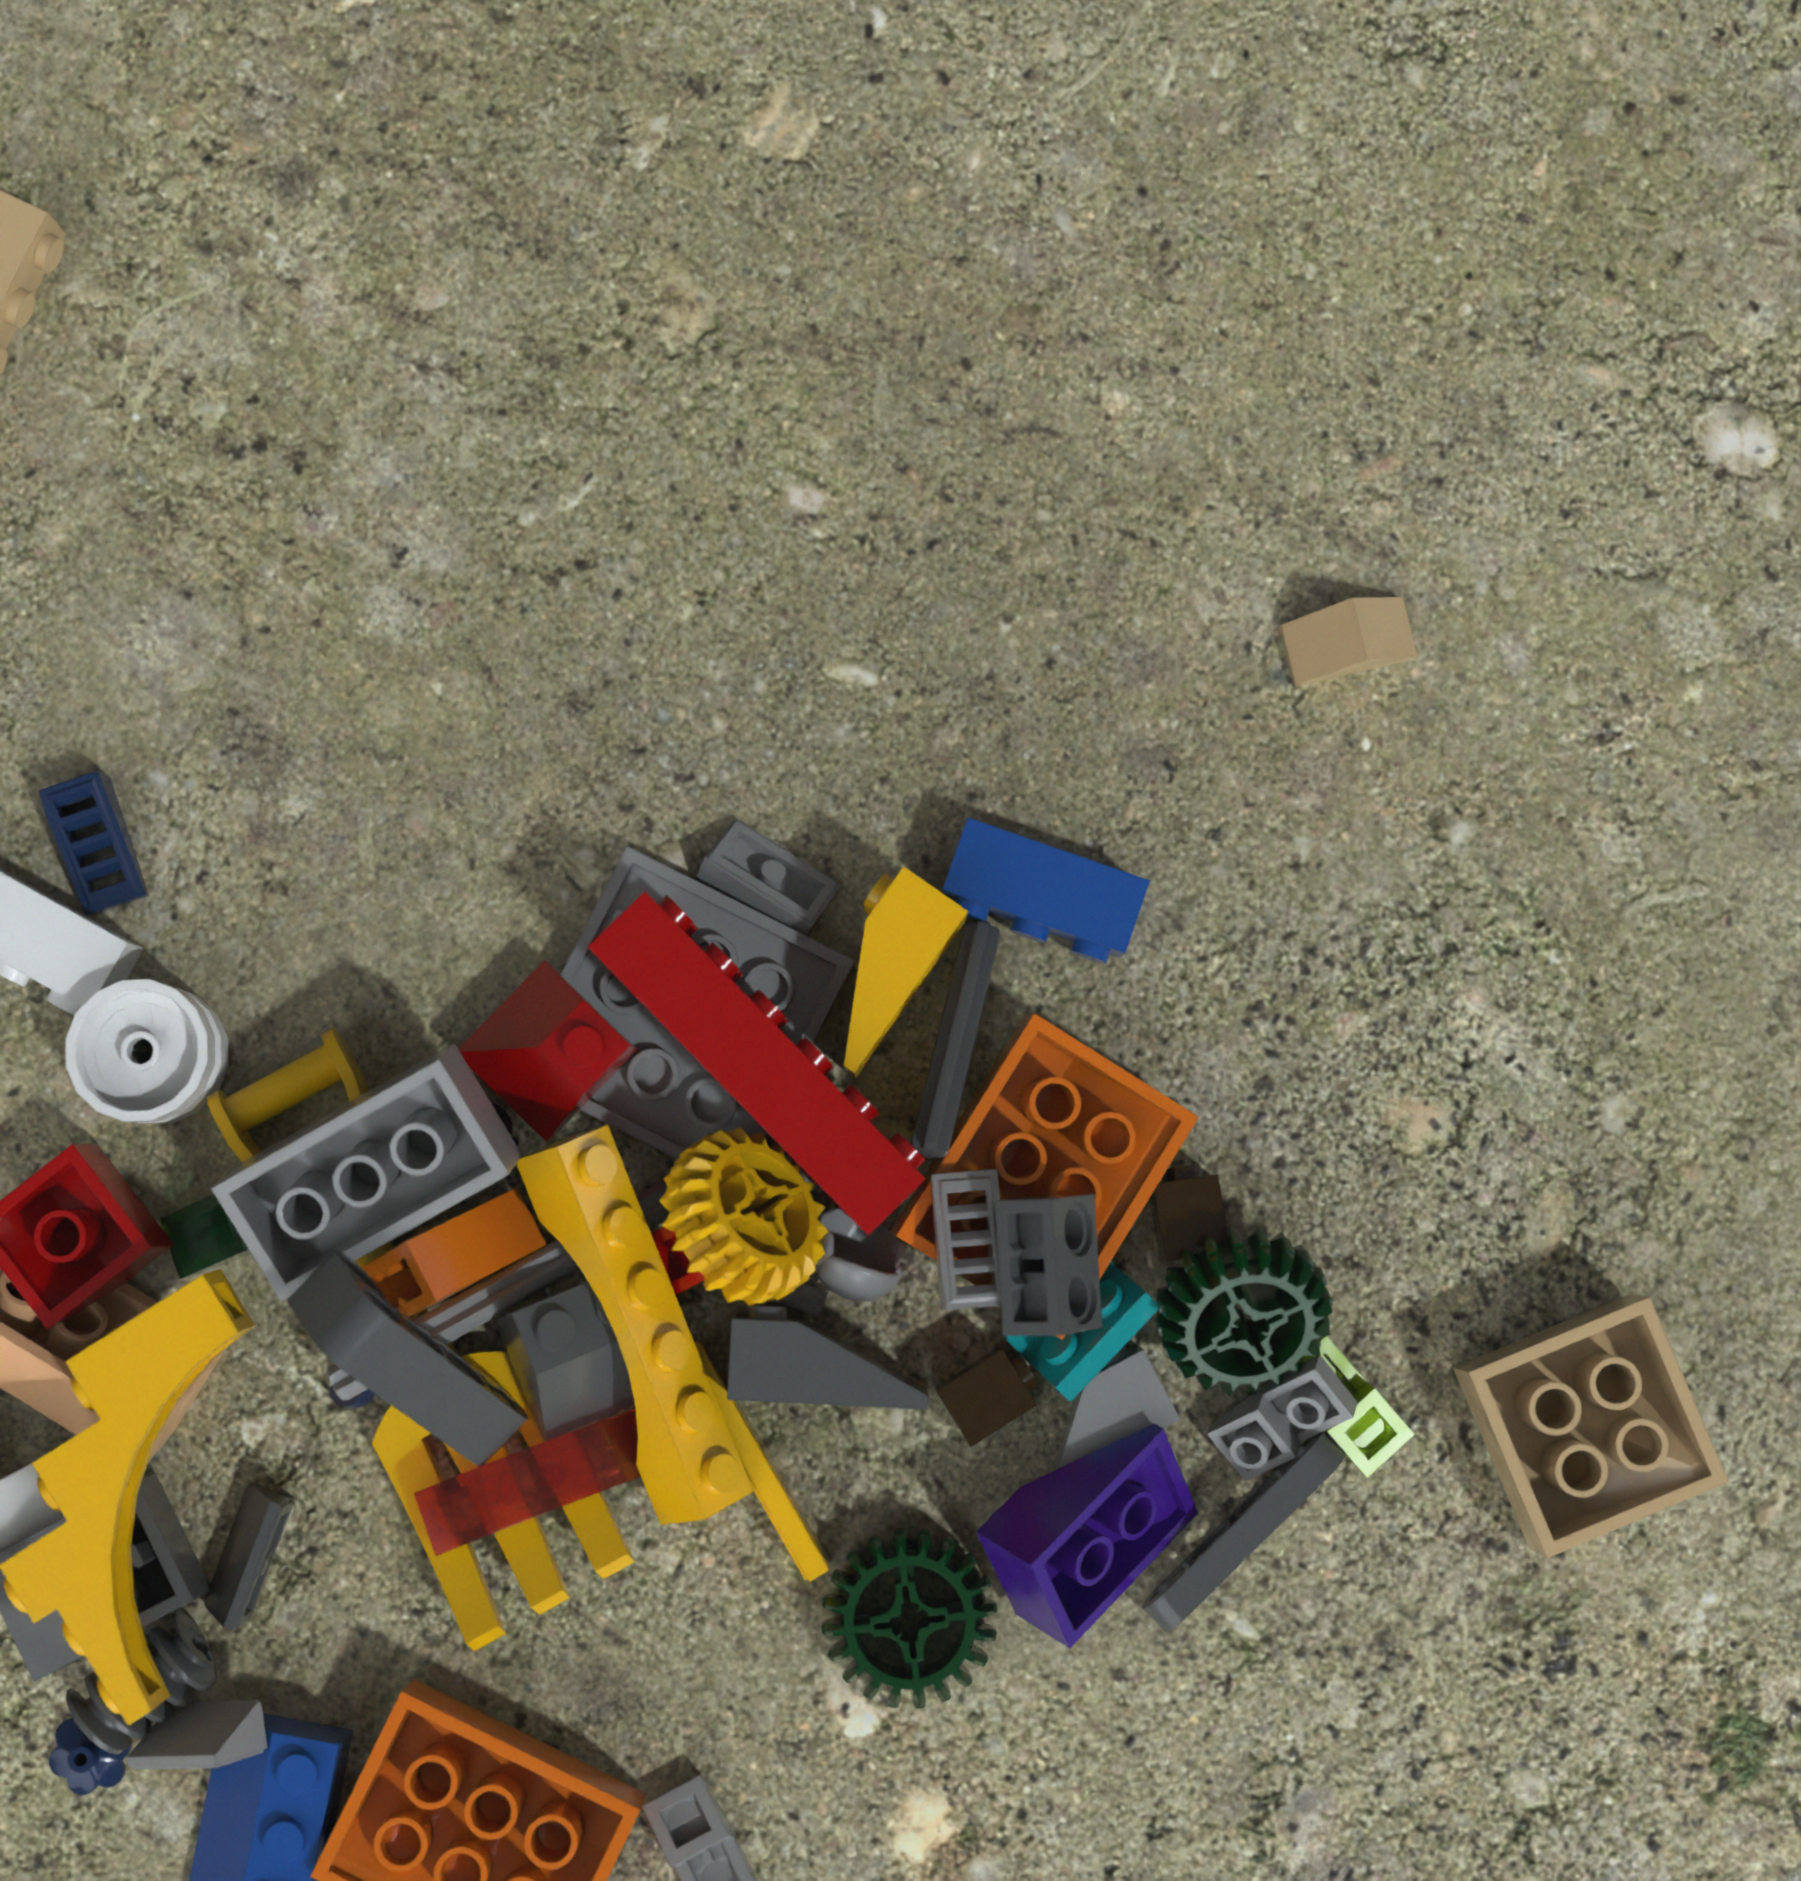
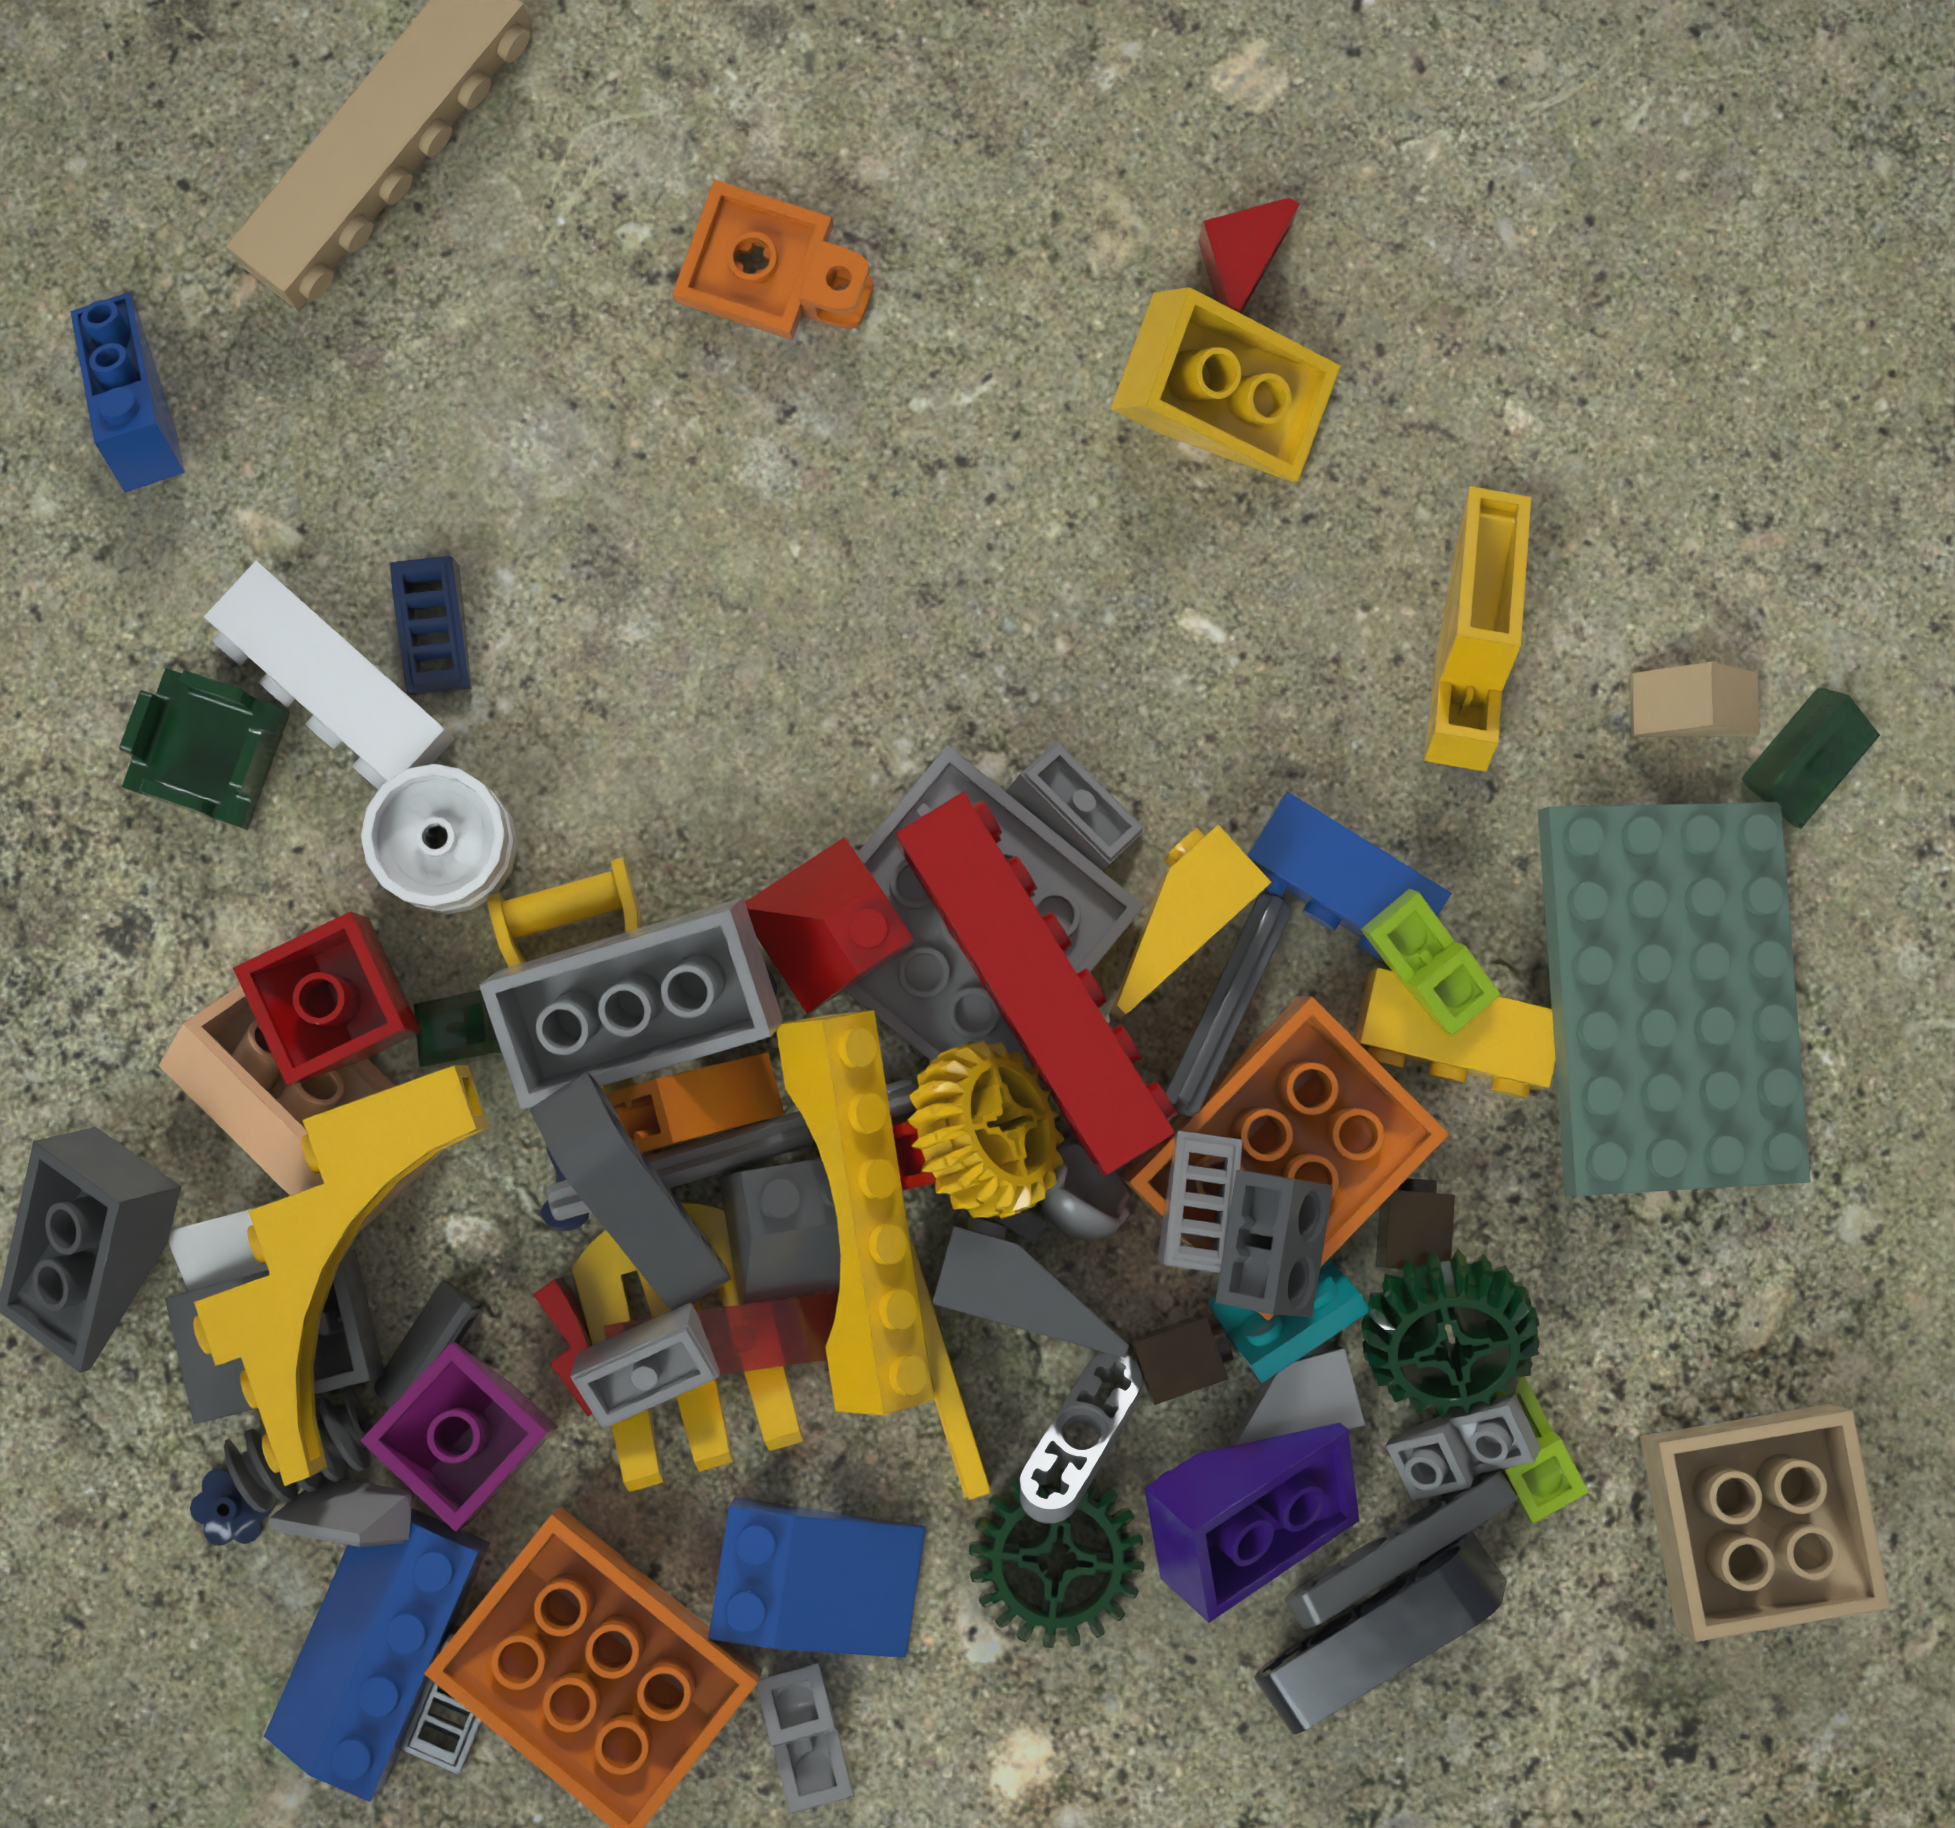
camera: 10 degrees right, 0 degrees up
none -> magenta slope [360,1342,558,1532]
none -> red slope [533,1277,593,1416]
none -> light grey slope [570,1303,720,1429]
none -> orange plate [672,179,874,340]
none -> blue slope [708,1497,925,1658]
none -> light grey beam [1020,1353,1142,1523]
none -> yellow slope [1110,287,1341,482]
none -> red slope [1198,198,1300,314]
none -> black beam [1254,1530,1507,1734]
none -> yellow brick [1353,968,1556,1099]
none -> lime slope [1360,889,1501,1036]
none -> yellow slope [1424,486,1531,772]
none -> sand green plate [1538,802,1811,1196]
none -> clear green slope [1742,687,1880,829]

